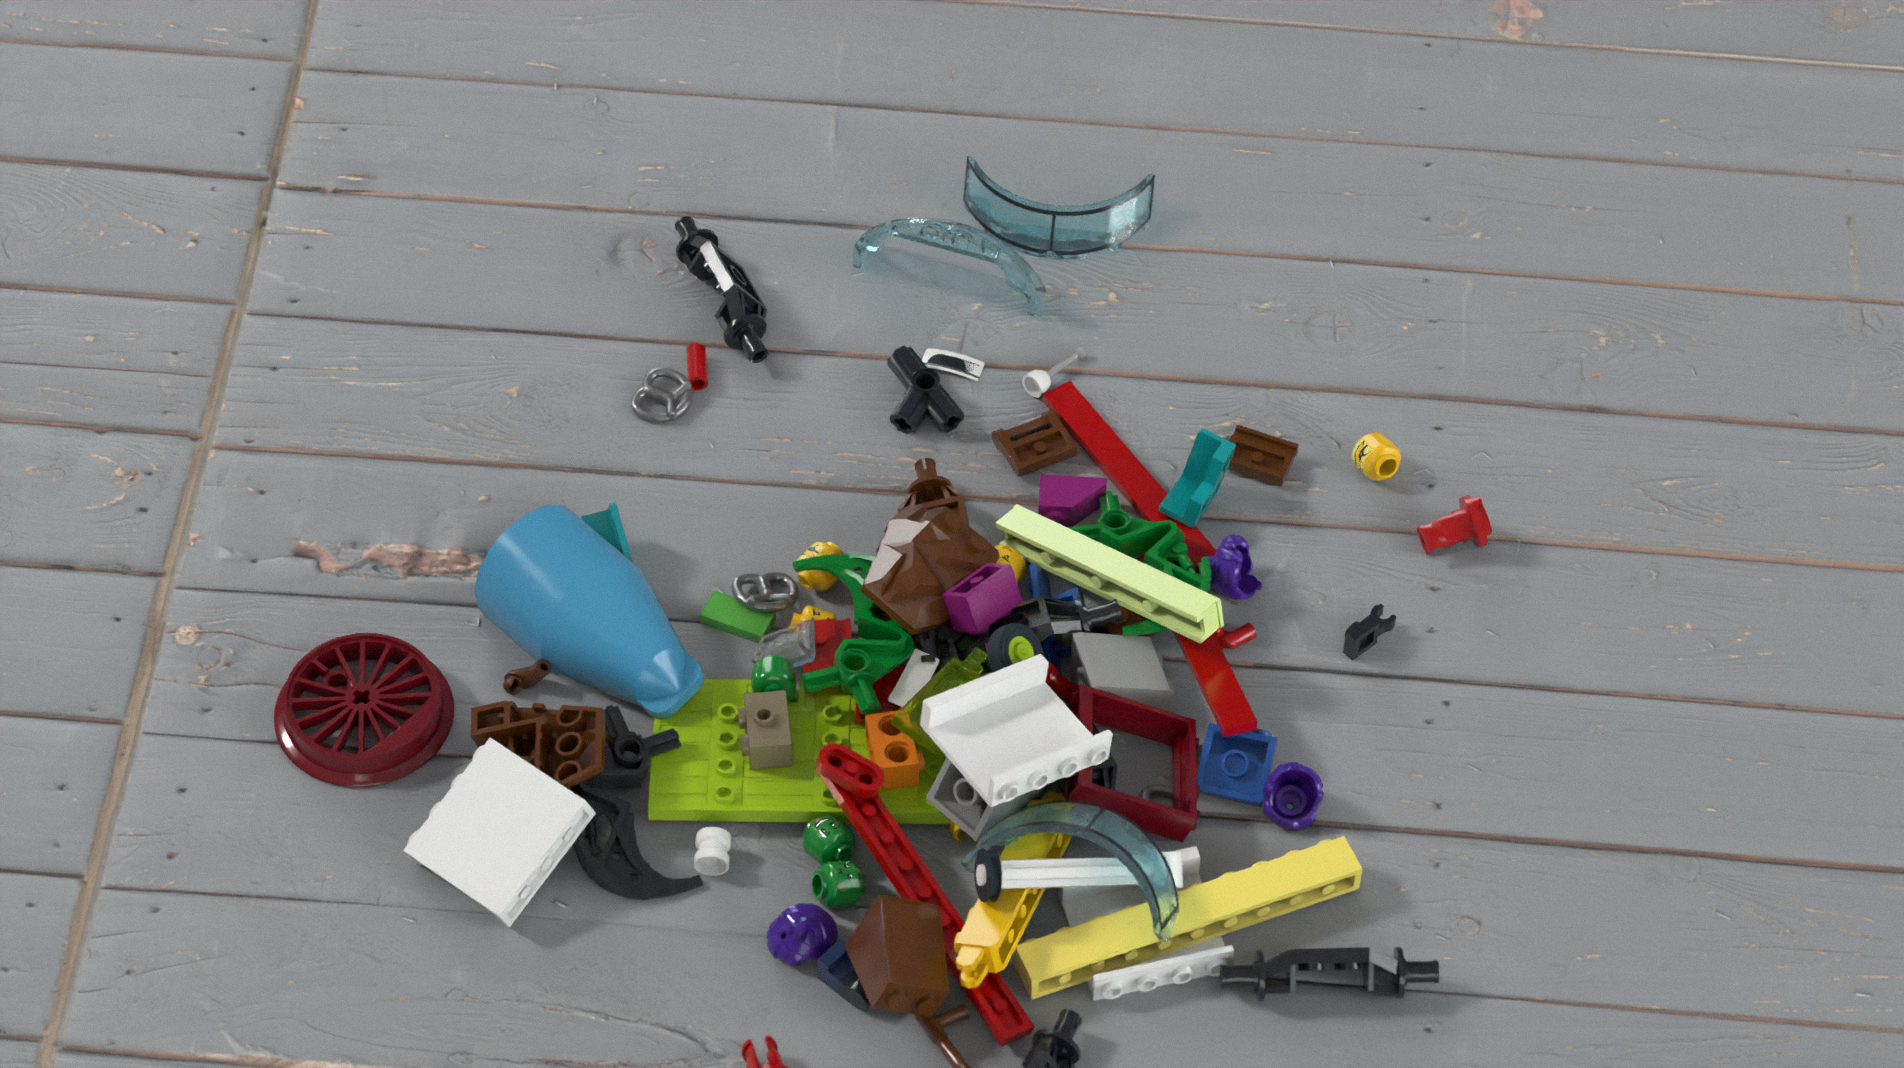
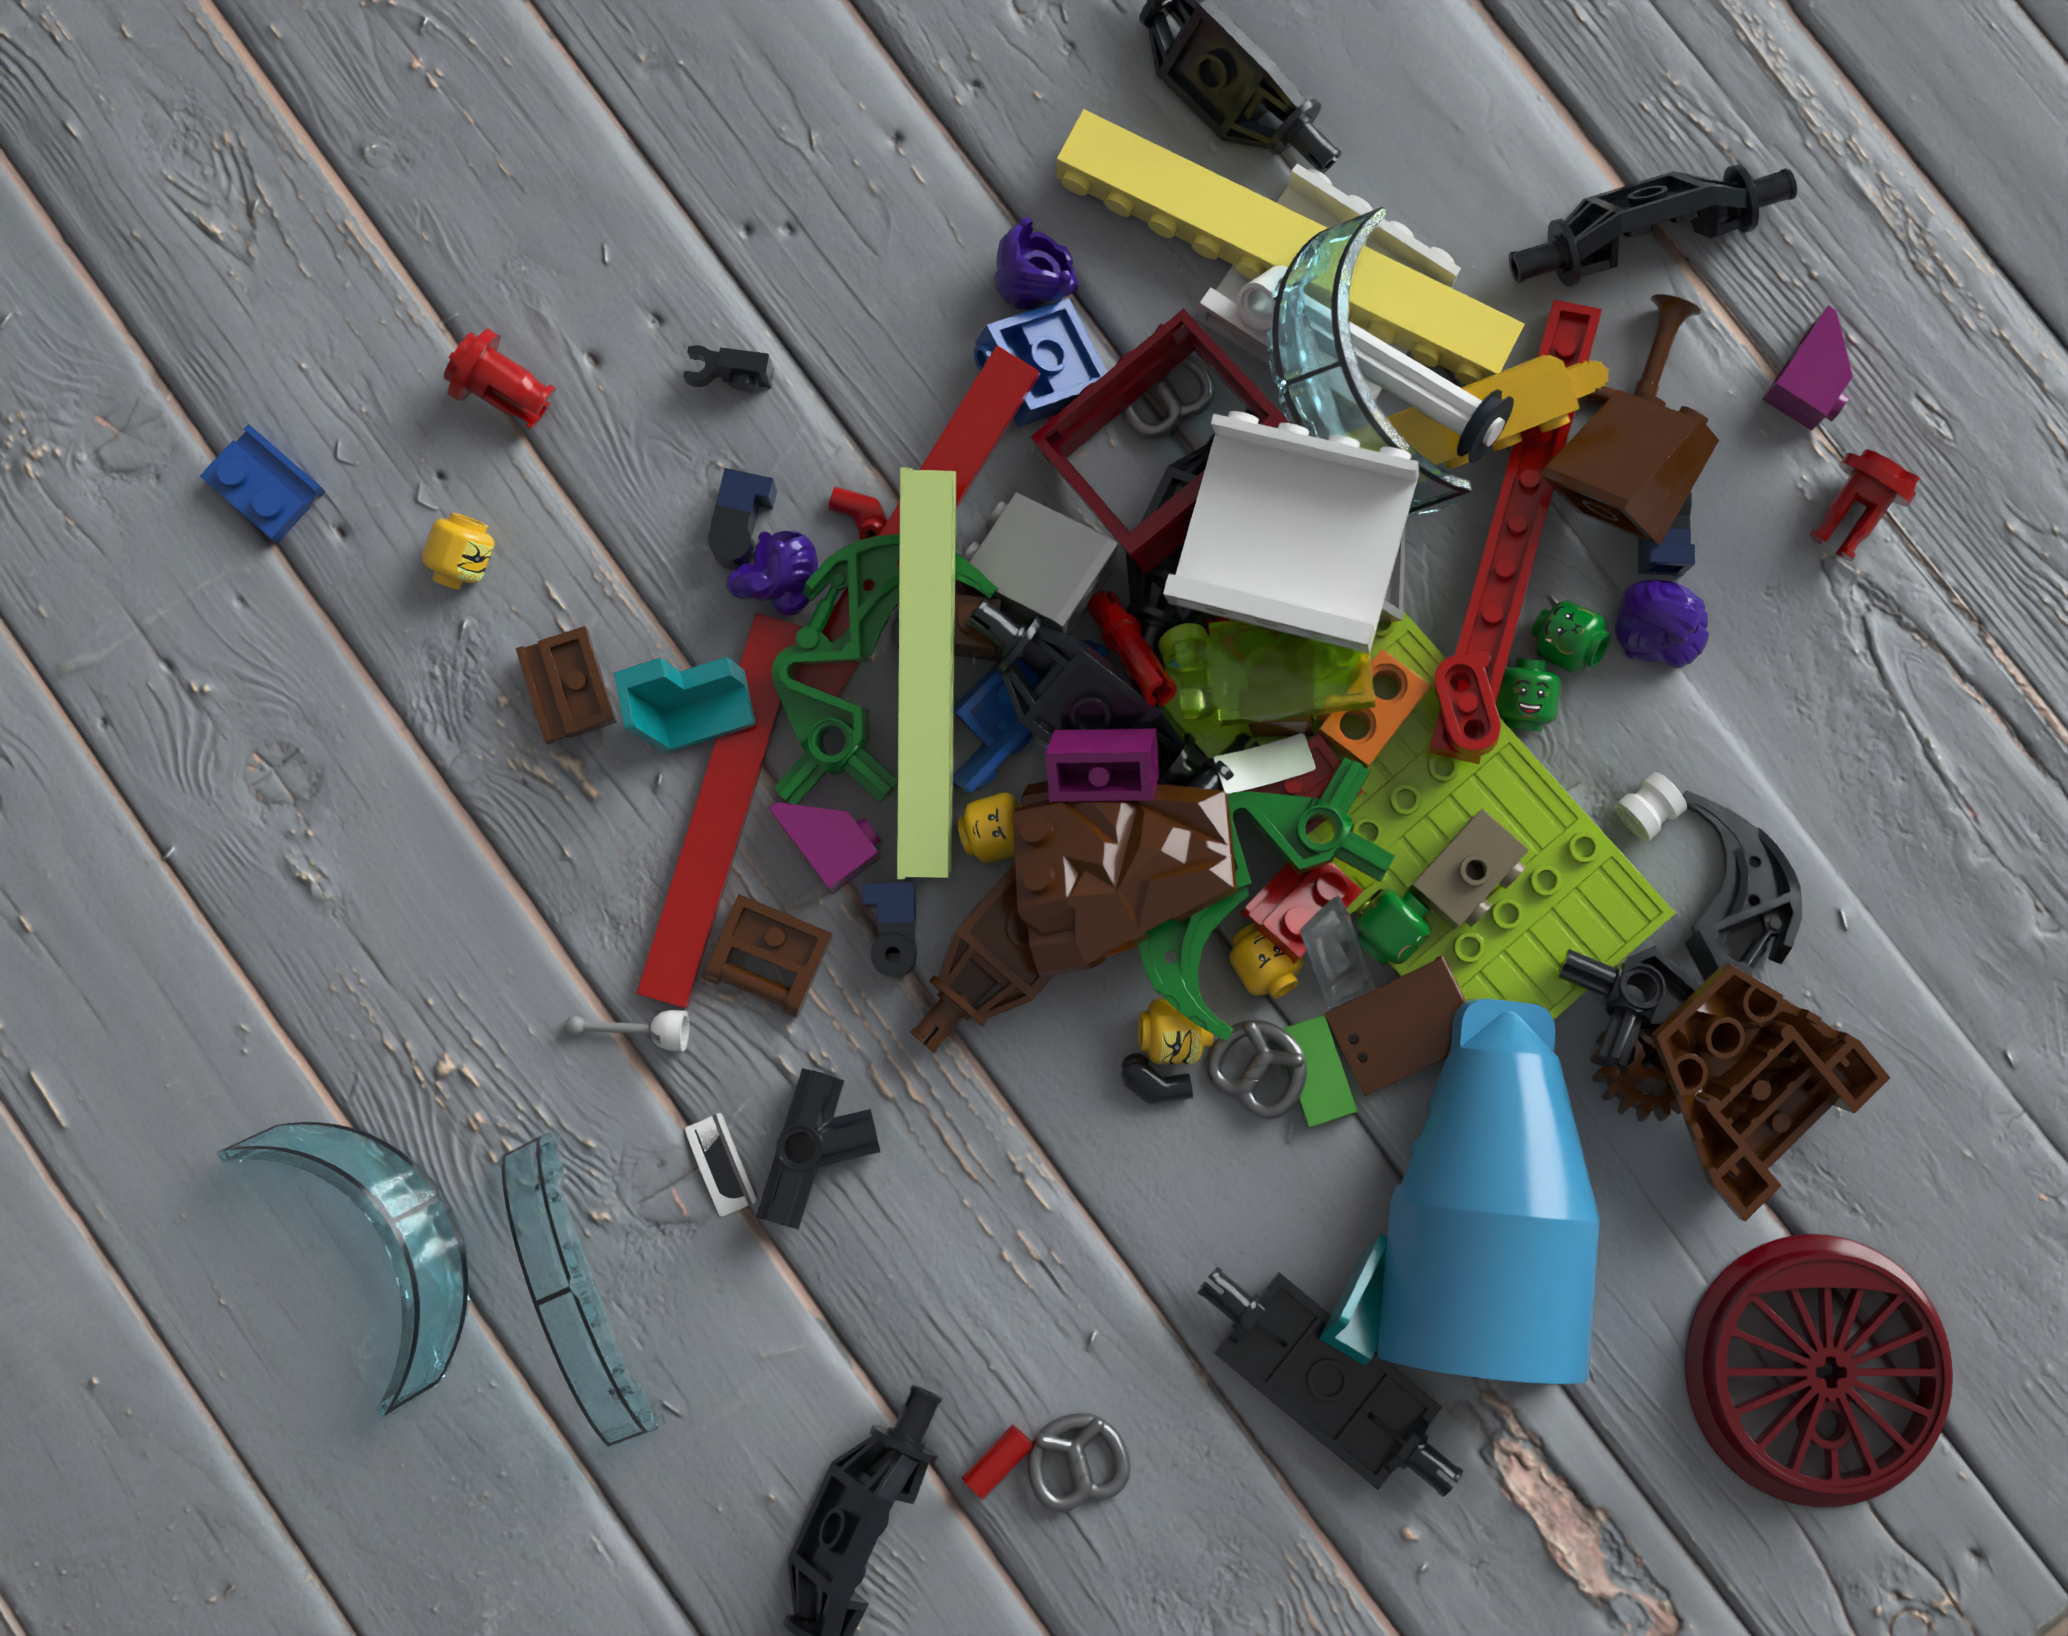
camera: 130 degrees left, 30 degrees up
white panel [403,738,596,928] -> none
reddish brown arm [503,659,552,694] -> none
black wheel [987,623,1044,672] -> none
none -> blue plate [200,424,326,543]
none -> leg [708,468,777,570]
none -> leg [862,882,917,979]
none -> black arm [1121,1053,1193,1104]
none -> black plate [1197,1267,1463,1497]
none -> reddish brown container [1324,955,1466,1096]

